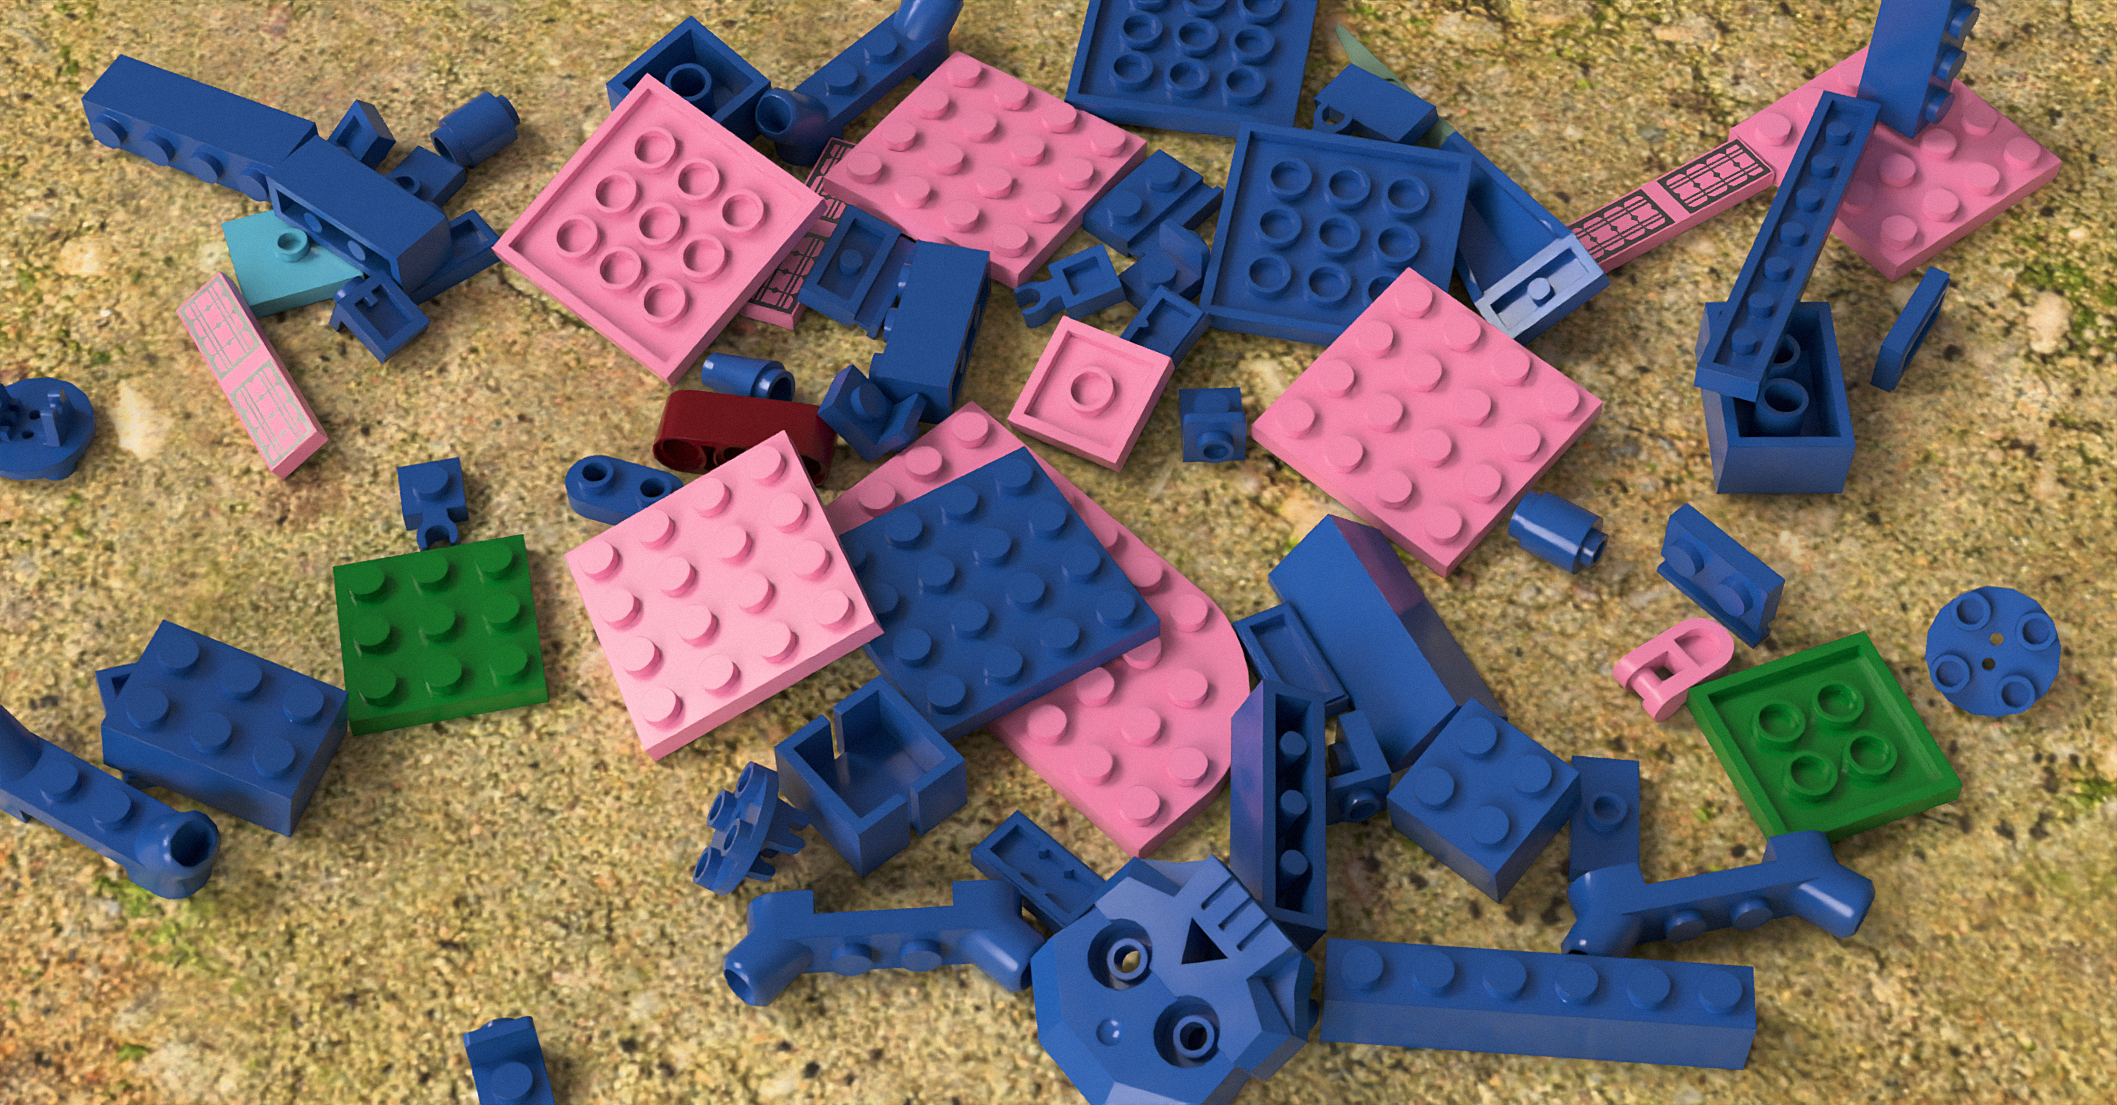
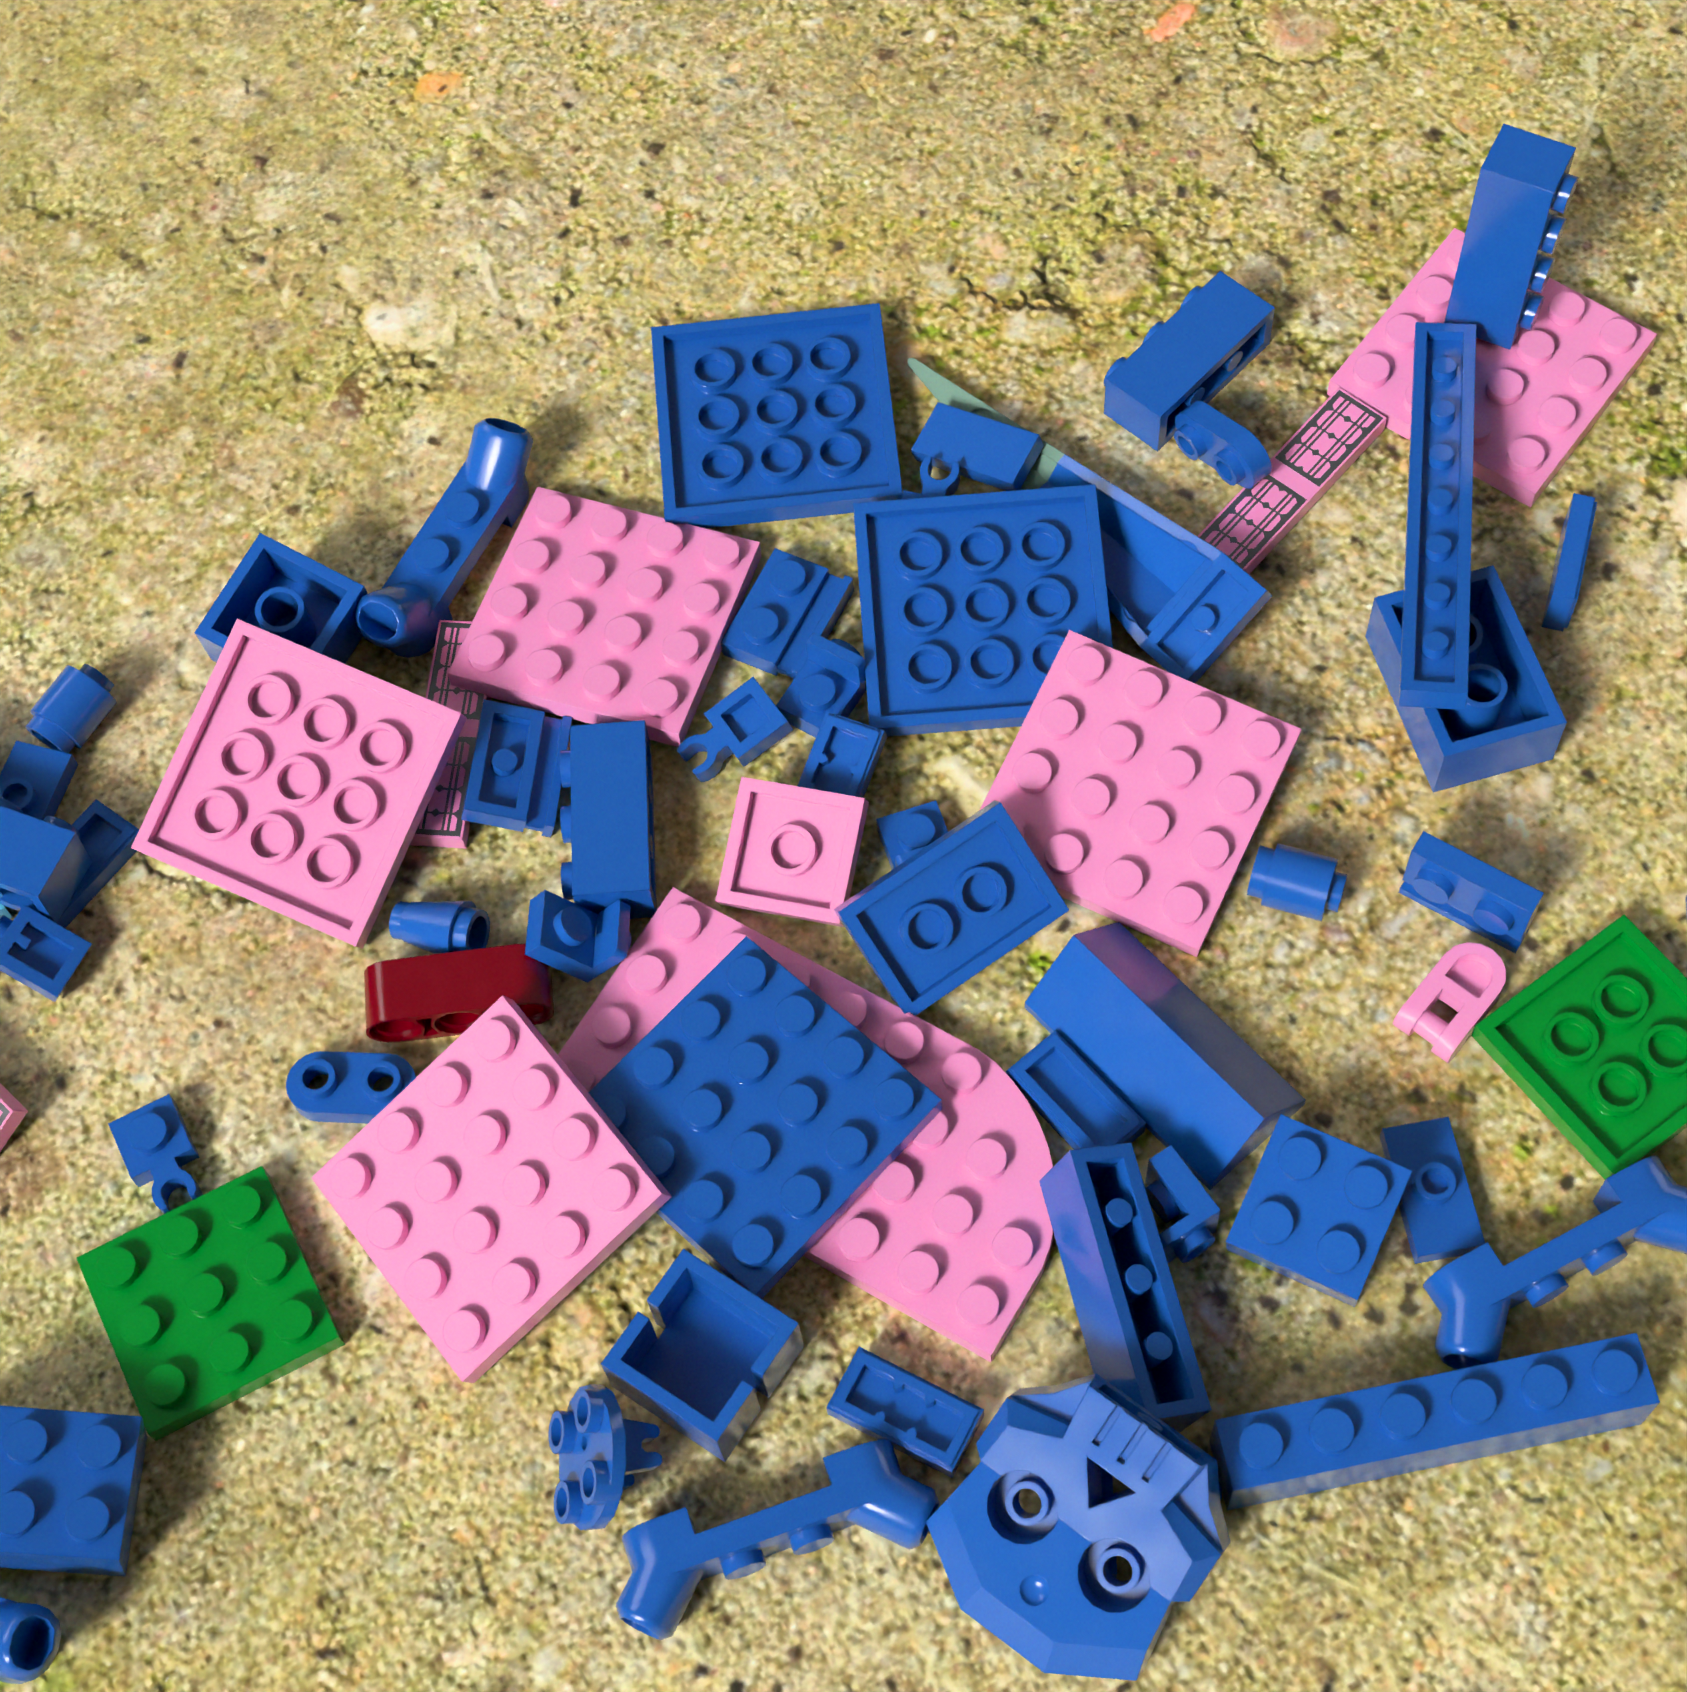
camera: 10 degrees left, 10 degrees up
none -> blue plate [834,800,1069,1016]
none -> blue brick [1104,271,1275,452]
none -> blue plate [1174,400,1272,489]

